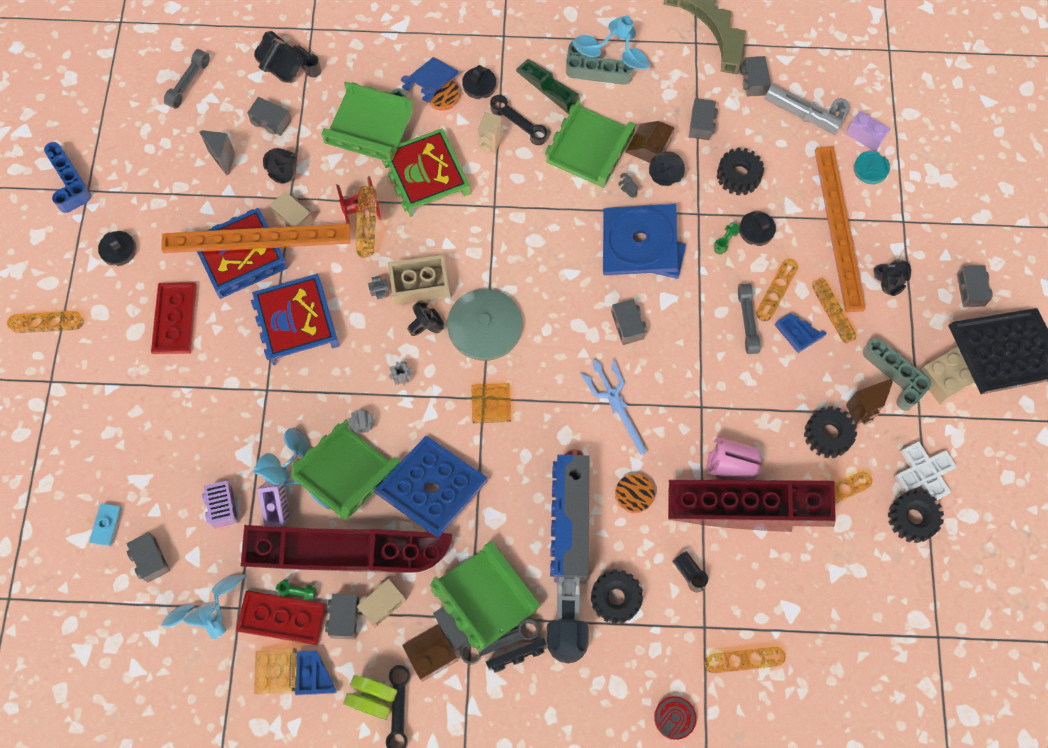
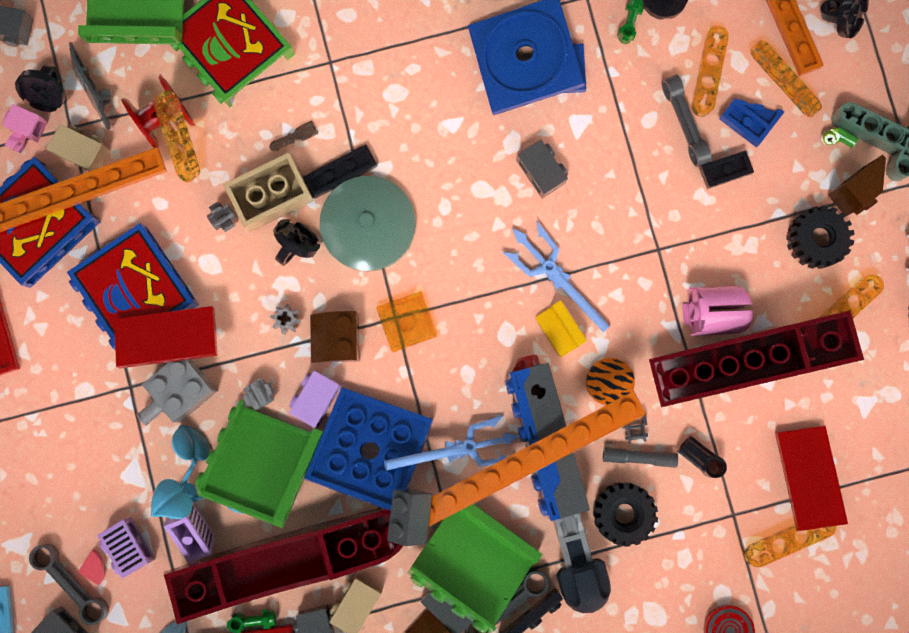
camera: 15 degrees left, 15 degrees up
none -> bright pink brick [2,104,48,153]
none -> dark grey piece [29,544,109,625]
none -> dark grey piece [69,42,111,130]
none -> coral tile [78,550,105,585]
none -> red tile [114,306,218,369]
none -> light grey brick [136,359,218,425]
none -> clear smoke piece [269,120,319,151]
none -> lavender brick [289,370,342,428]
none -> black tile [303,144,378,199]
none -> reddish brown slope [310,311,360,363]
none -> light blue piece [384,415,519,470]
none -> dark grey brick [387,489,432,547]
none -> orange plate [428,391,647,527]
none -> yellow panel [535,300,587,357]
none -> dark grey piece [602,447,678,468]
none -> dark grey piece [622,415,648,444]
none -> black plate [699,150,754,190]
none -> red tile [775,426,848,532]
none -> arm [822,127,859,148]

